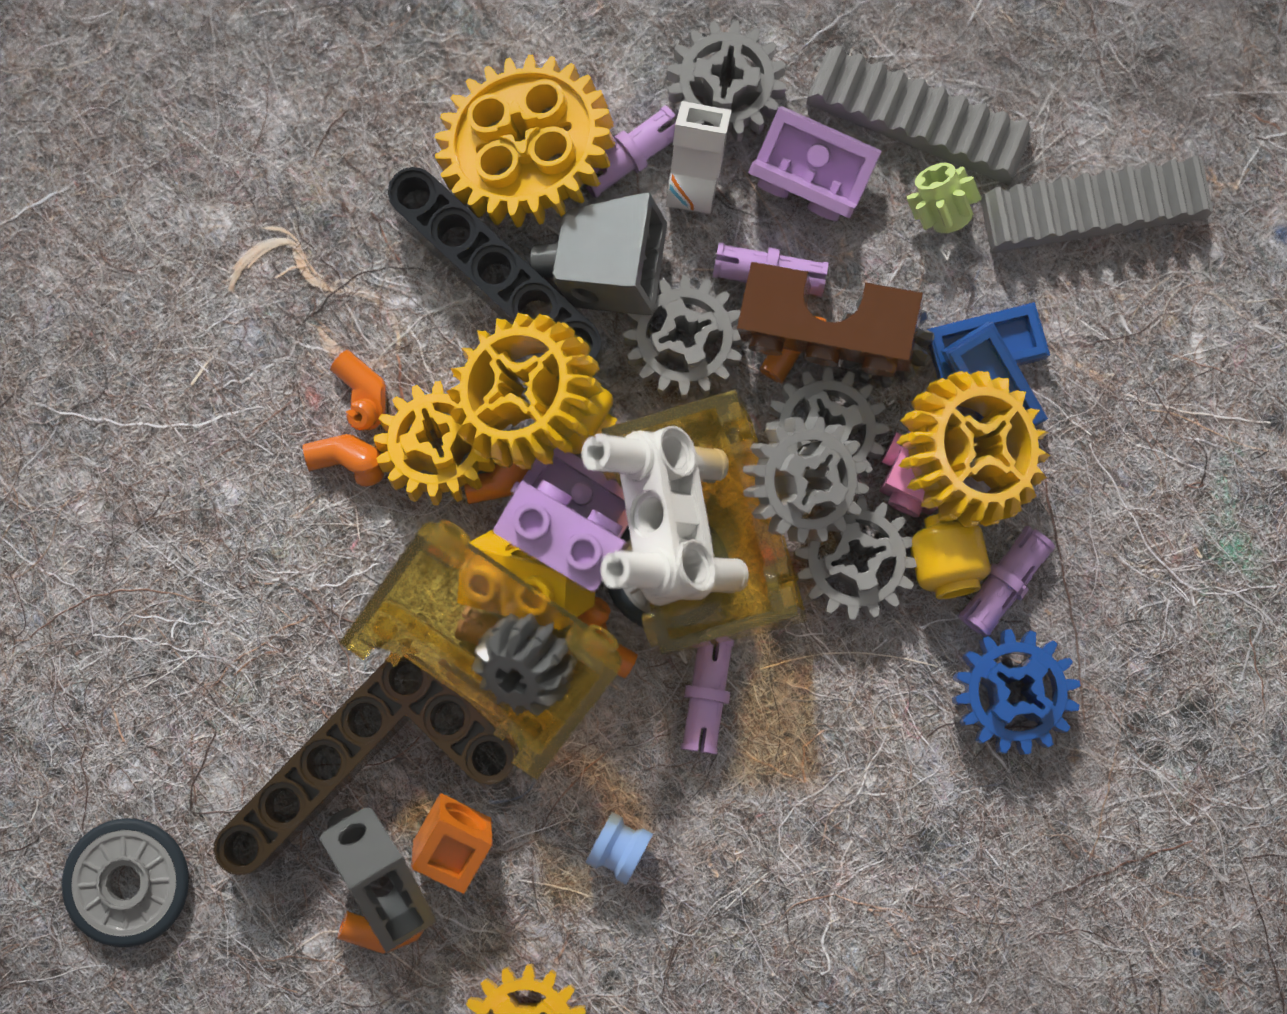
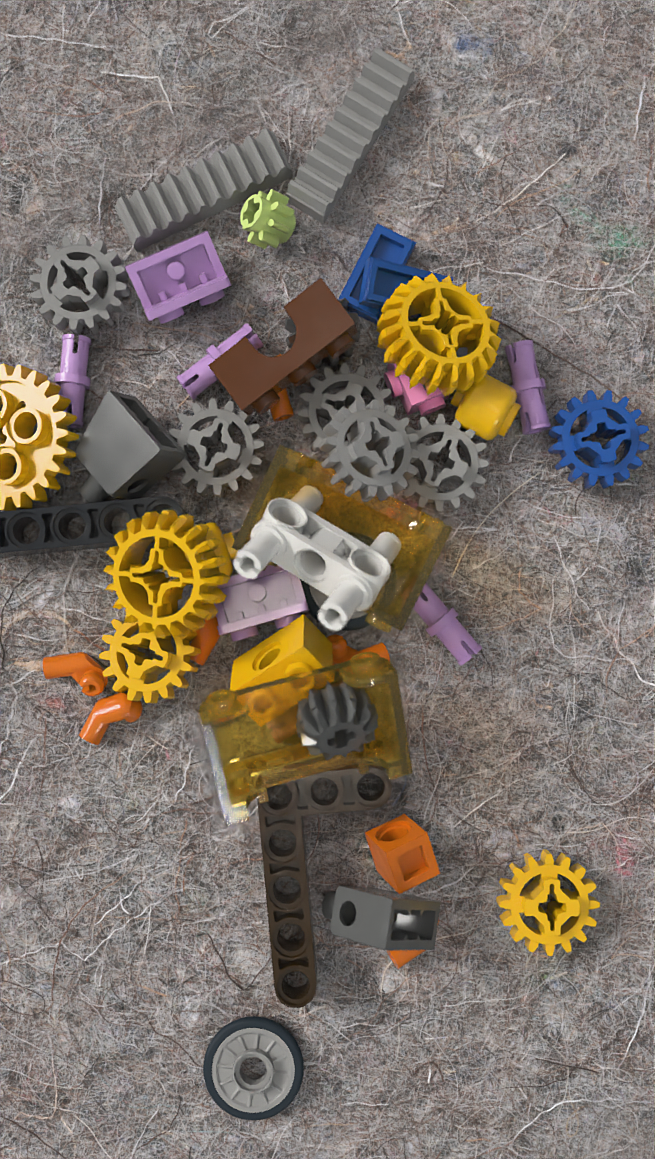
camera: 50 degrees left, 5 degrees up
lavender bracket [494,480,629,591] -> none
light blue wheel [585,812,653,885] -> none
white leg [666,101,731,215] -> none

